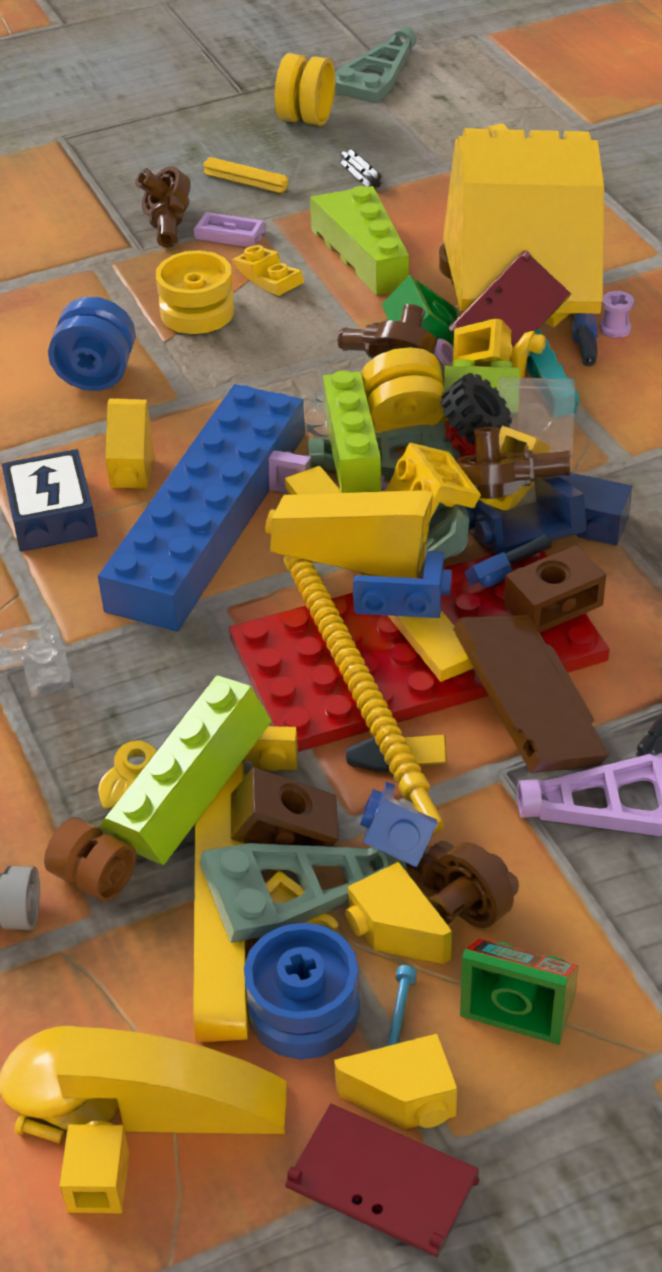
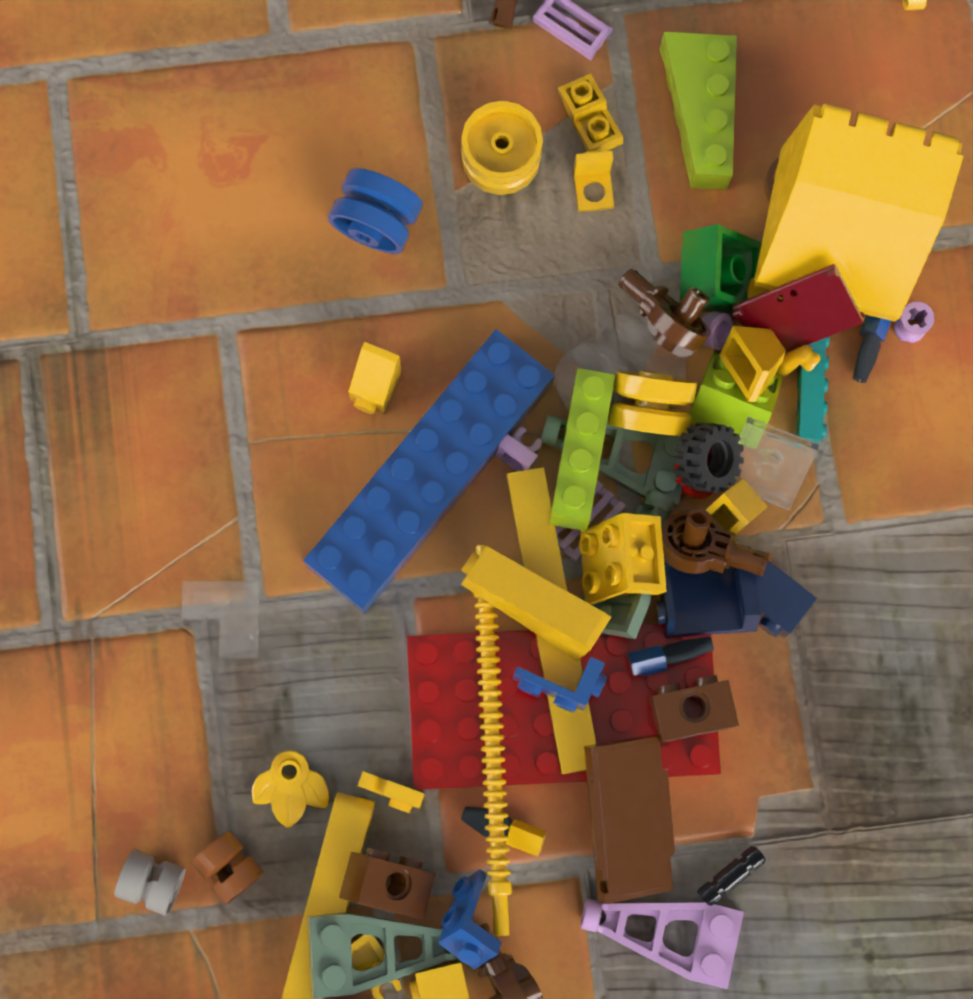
camera: 10 degrees right, 35 degrees up
panel [1,449,98,552] -> none
lime slope [98,675,272,866] -> none
none -> yellow bracket [573,150,614,212]

